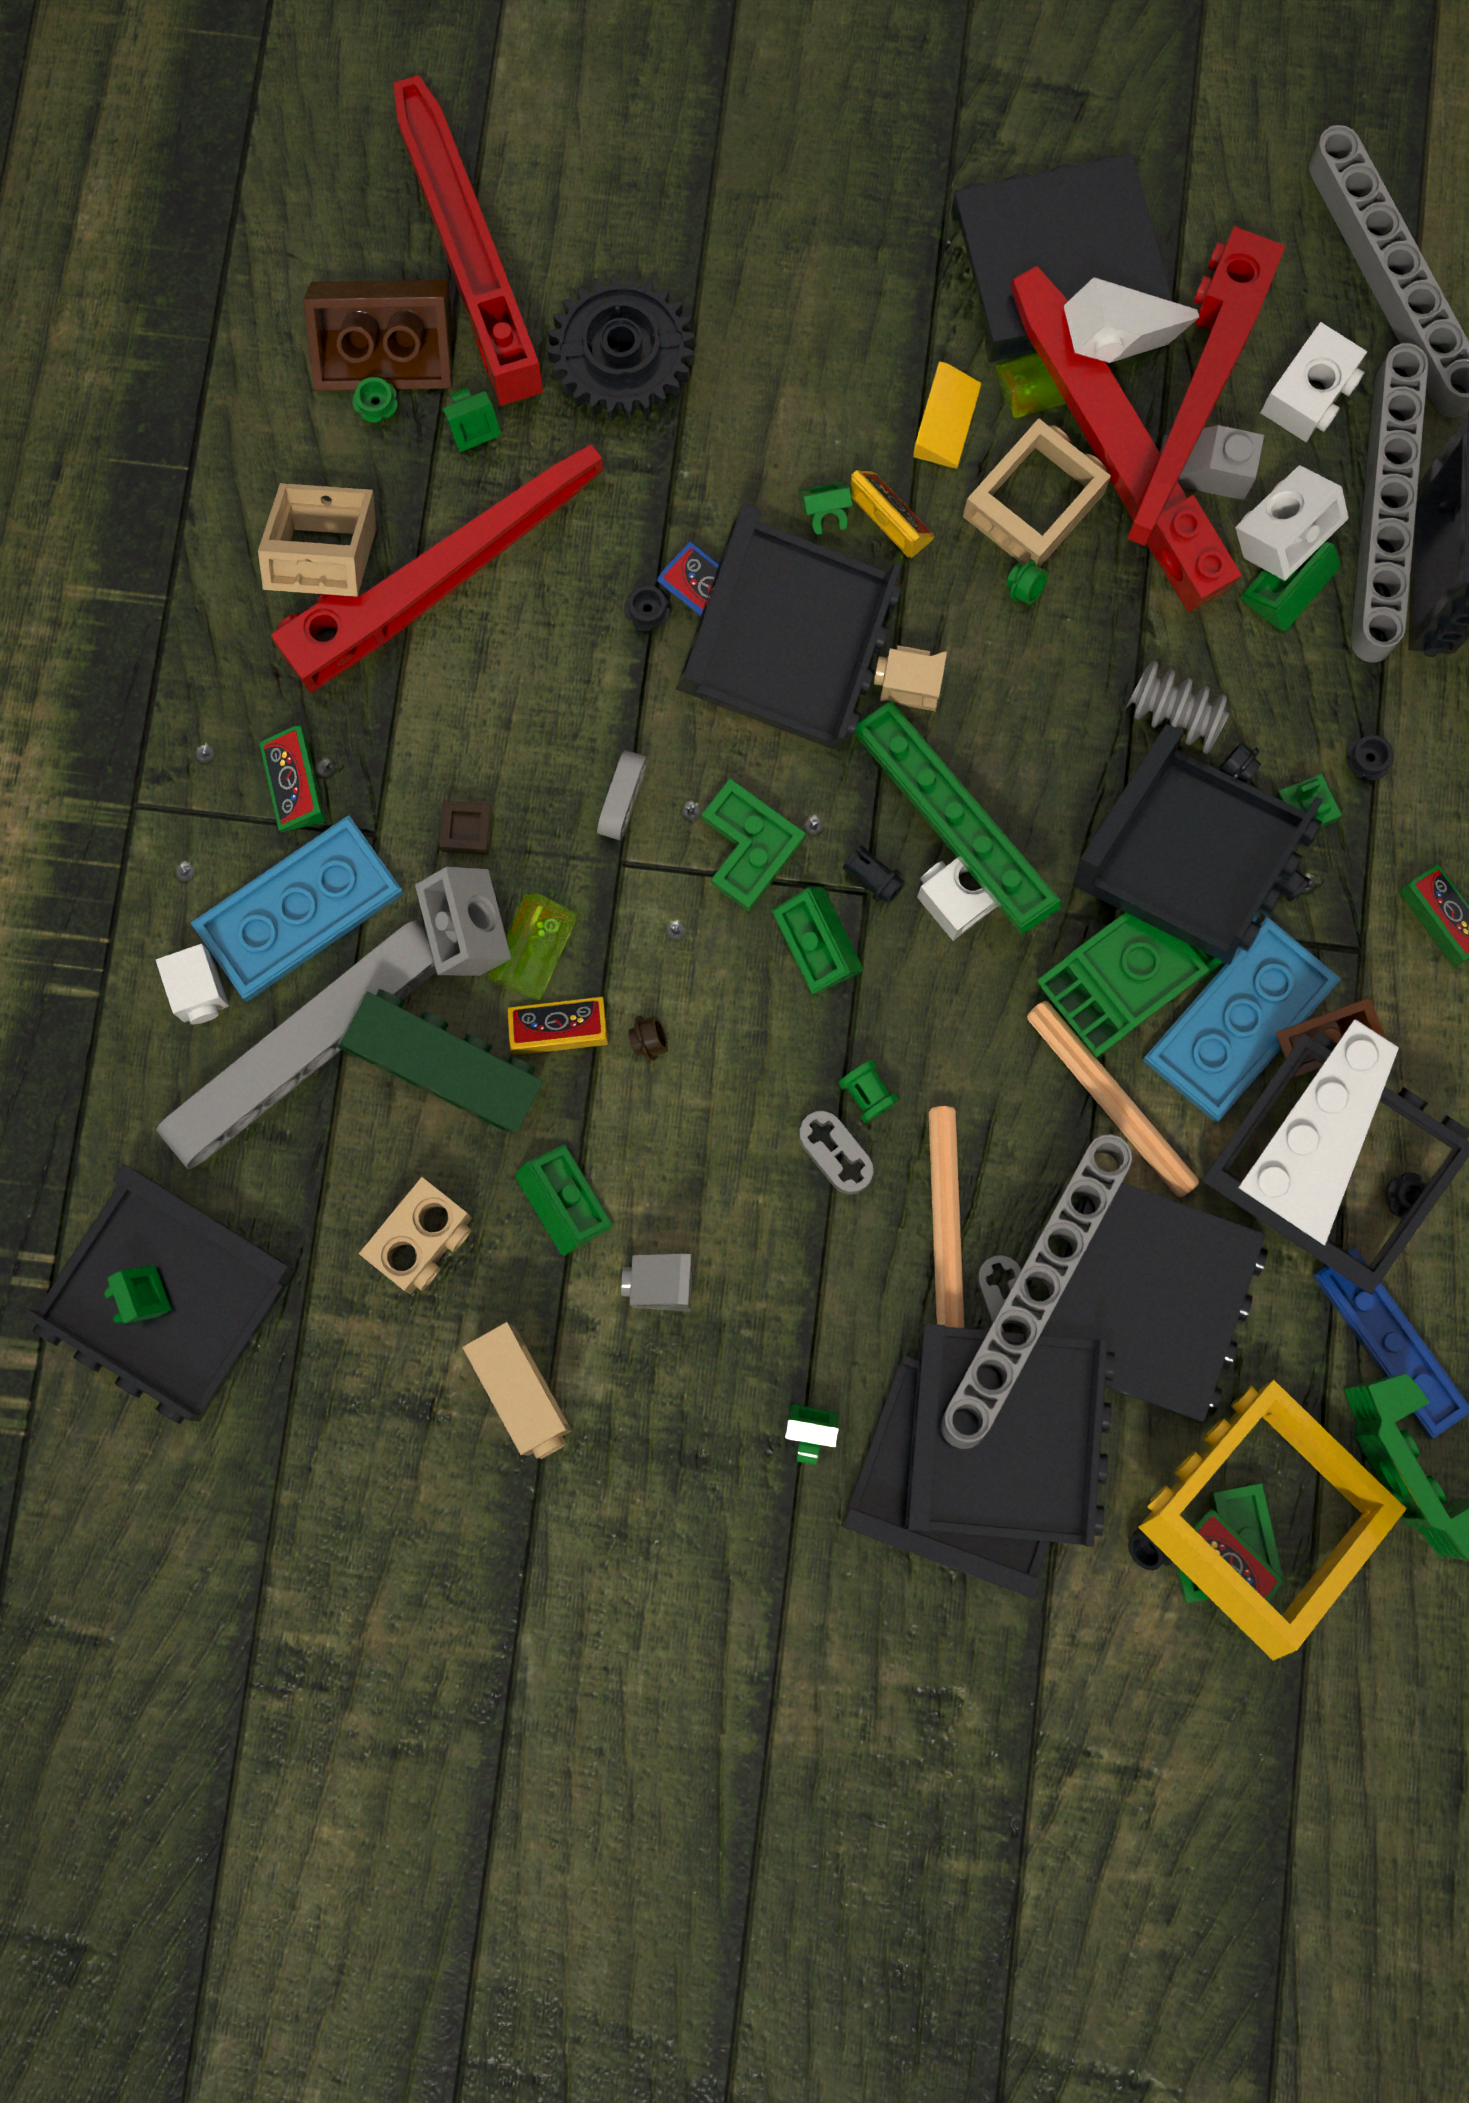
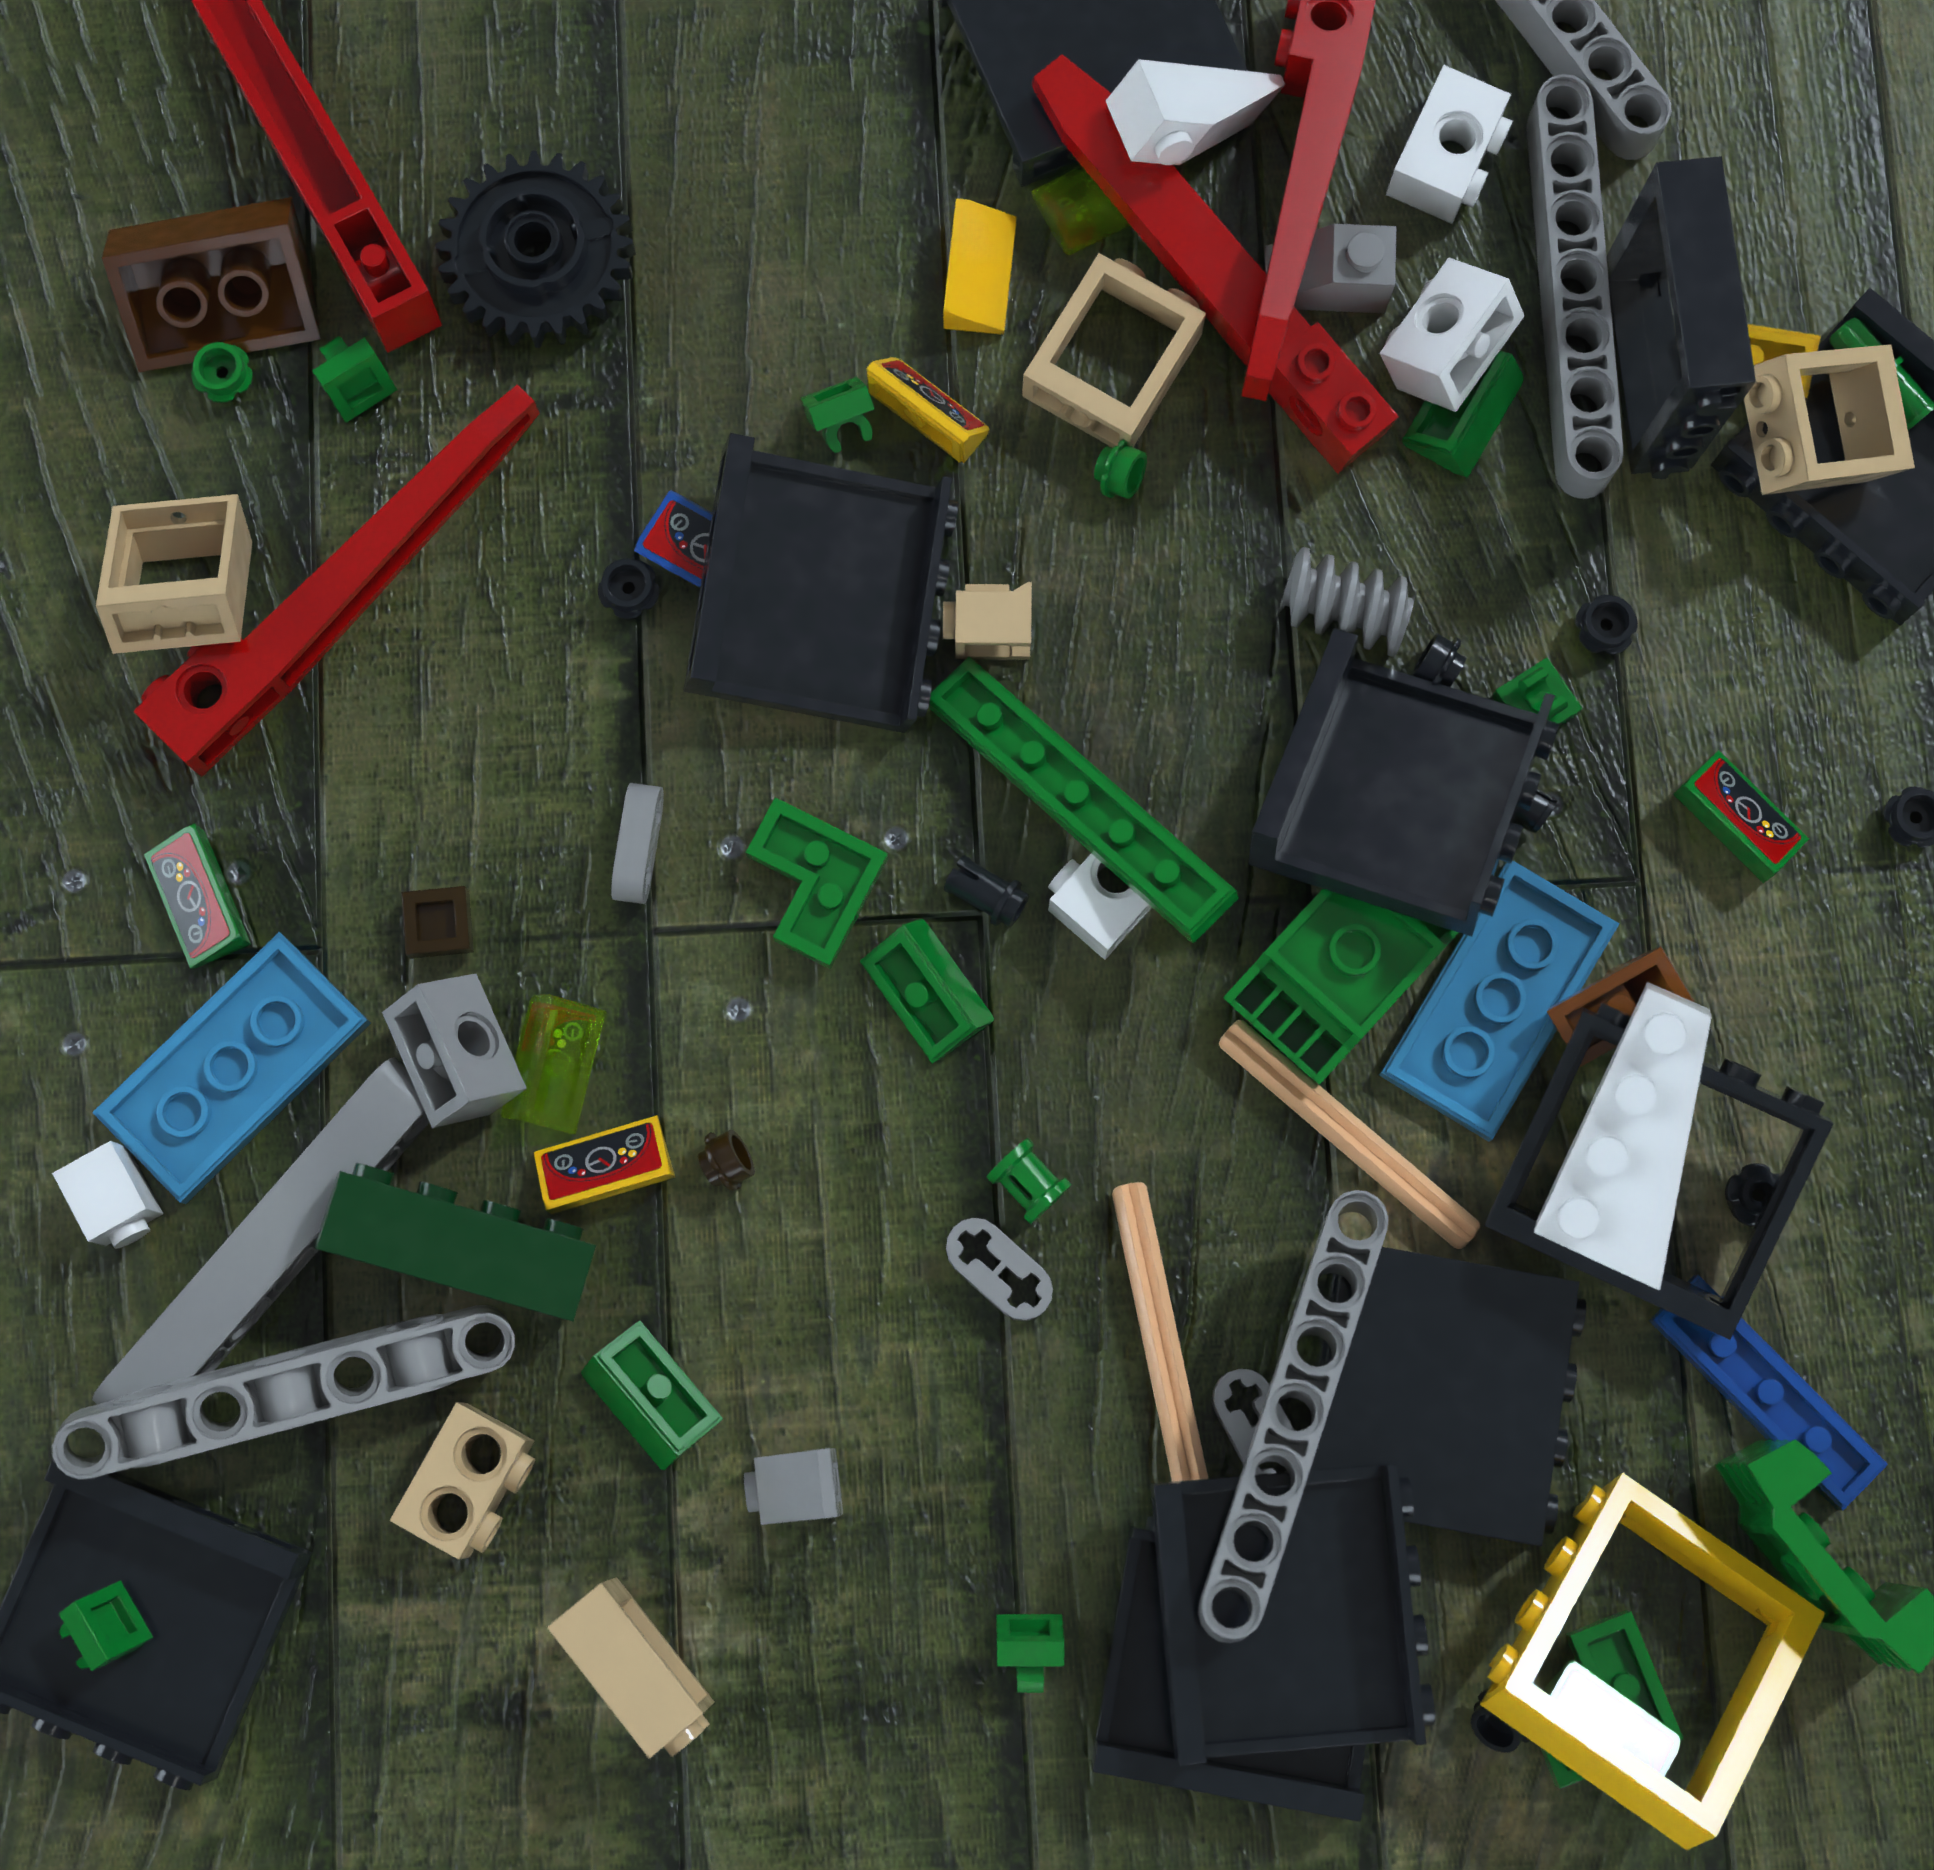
camera: 10 degrees left, 0 degrees up
none -> light grey beam [52,1305,515,1479]

